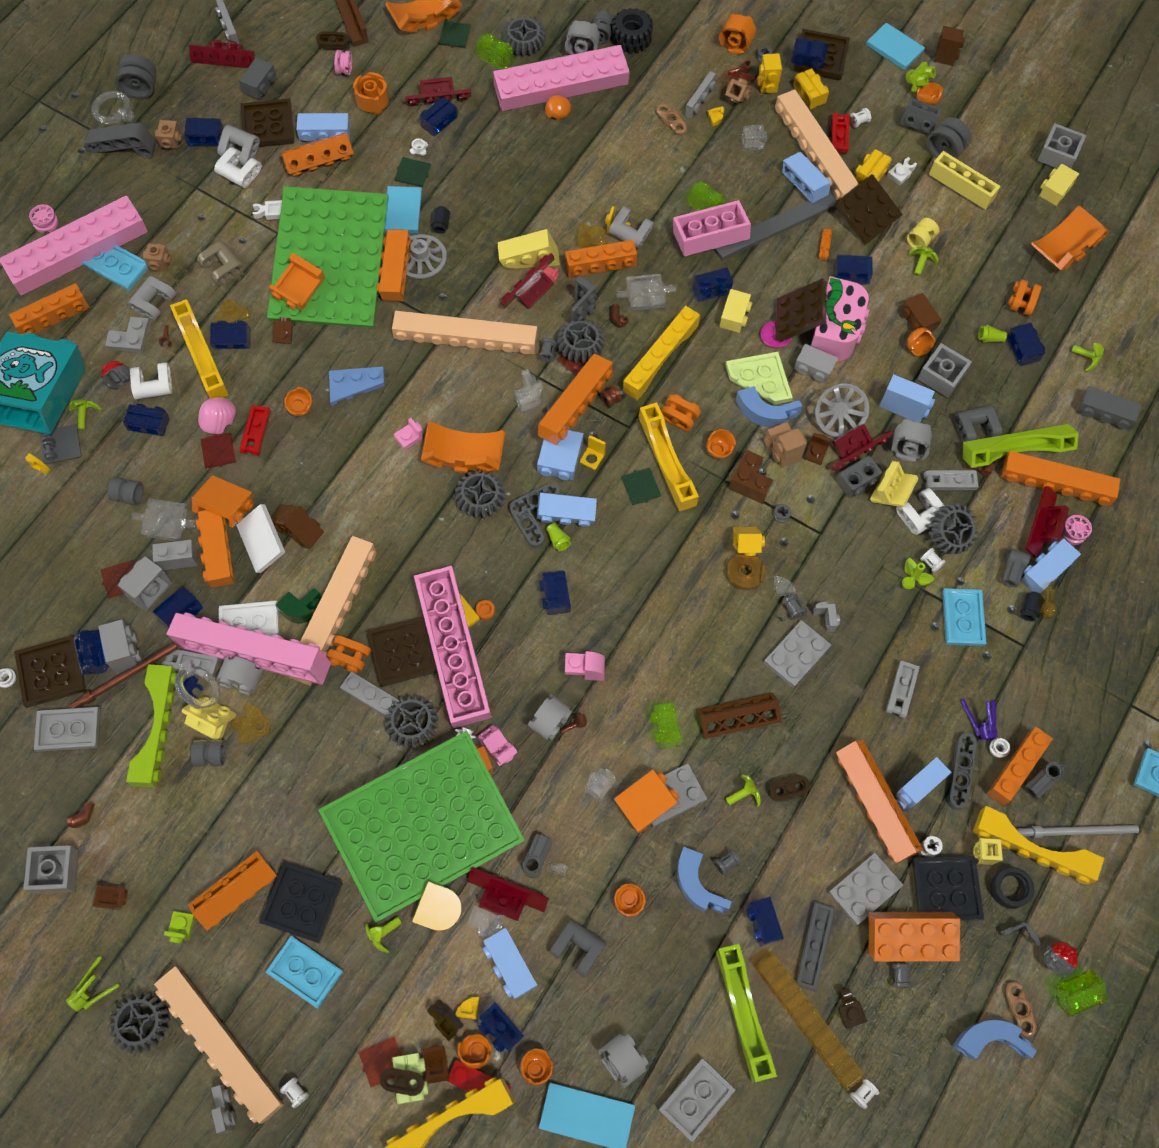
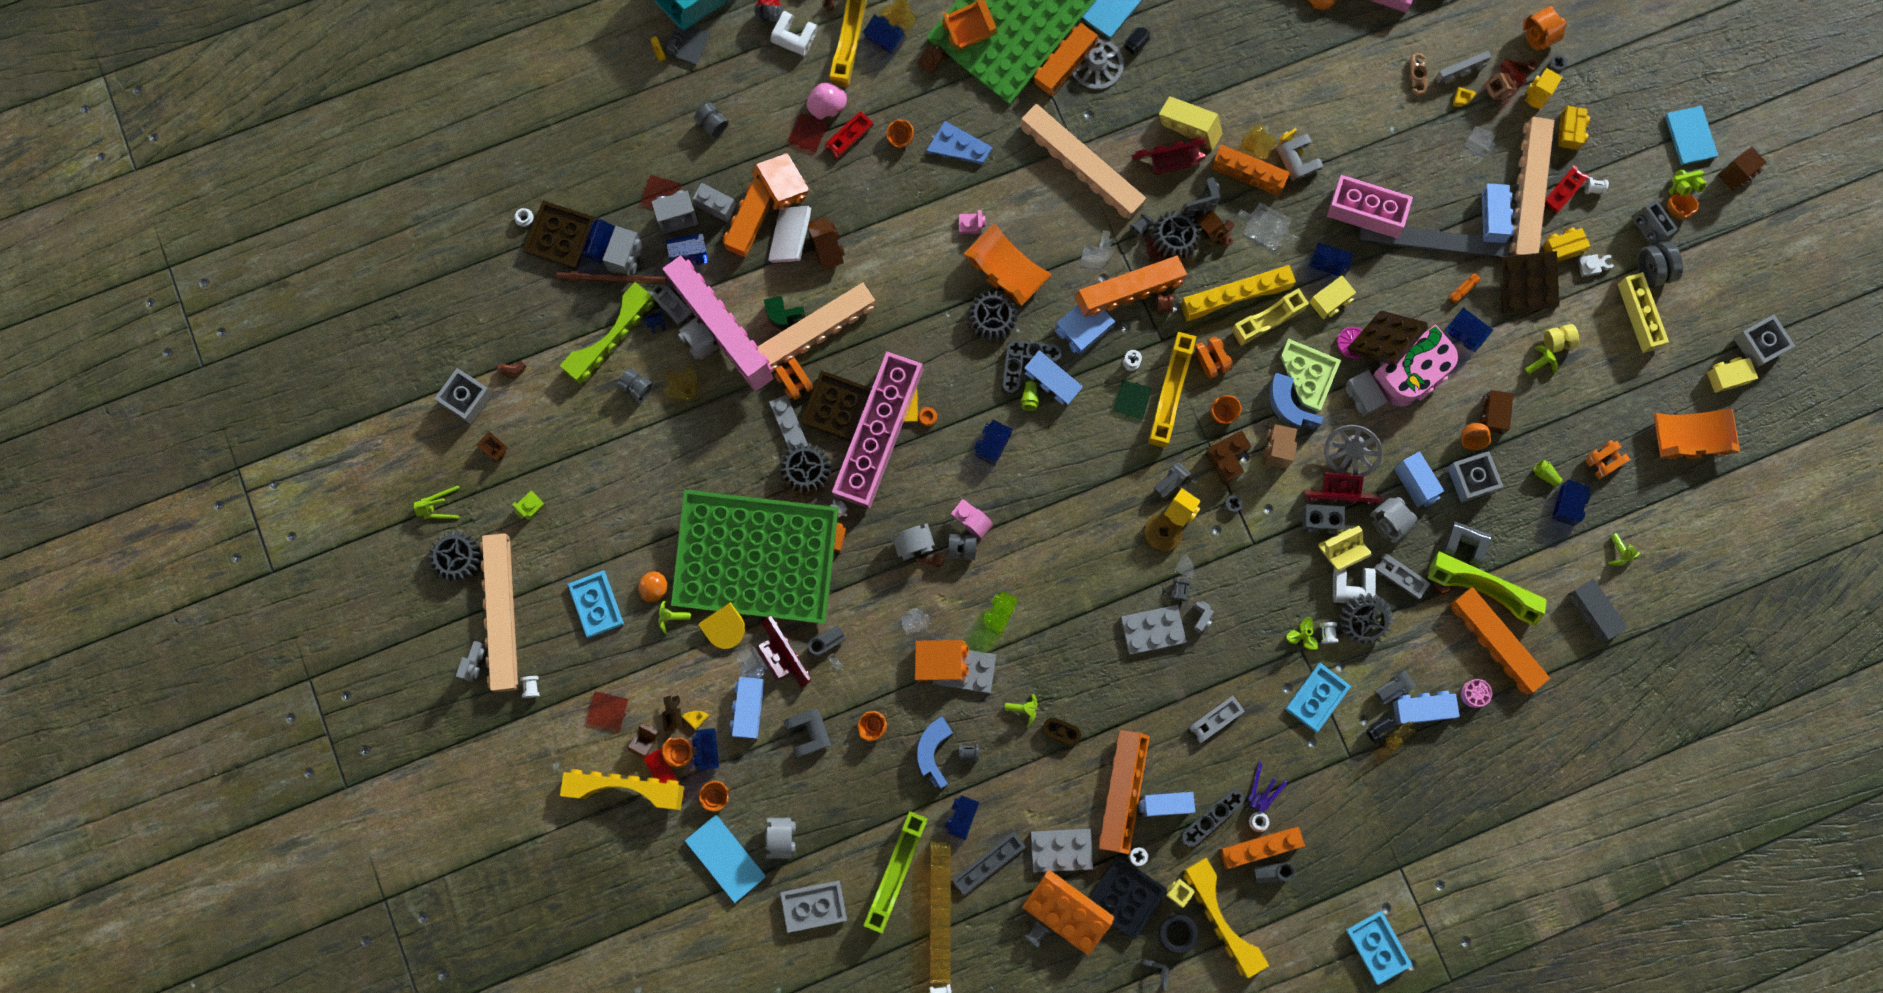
camera: 35 degrees right, 10 degrees up
light grey plate [34,707,100,752] -> none
lime plant [68,399,101,430] -> none
clear blue brick [123,403,170,436] -> none
clear plate [132,499,197,541] -> none
clear piece [175,659,220,708] -> none
light yellow bracket [182,696,236,740] -> none
orange brick [188,850,277,931] -> none
white tile [219,601,279,636] -> none
black plate [259,862,343,944] -> none
dark brown plate [380,1068,424,1096] -> none
yellowish green brick [392,1053,428,1105] -> none
bright pink brick [477,725,518,766] -> none
yellow bracket [580,435,606,470] -> none
clear neon green brick [687,180,727,211] -> none
reddish brown fence [697,693,781,739] -> none
clear blue brick [791,38,828,68] -> none
dark brown plate [793,29,850,79] -> none
reddish brown bracket [804,433,831,465] -> none
dark brown plate [838,988,868,1029] -> none
light grey bar [1016,825,1139,838] -> none
dark red bracket [1025,486,1069,558] -> none
none -> orange hair [638,571,668,603]
none -> dark grey wheel [948,534,977,560]
none -> white bush [1123,350,1142,371]
none -> dark grey piece [1153,463,1193,500]
none -> reddish brown brick [1197,209,1228,244]
none -> light yellow arch [1231,288,1309,346]

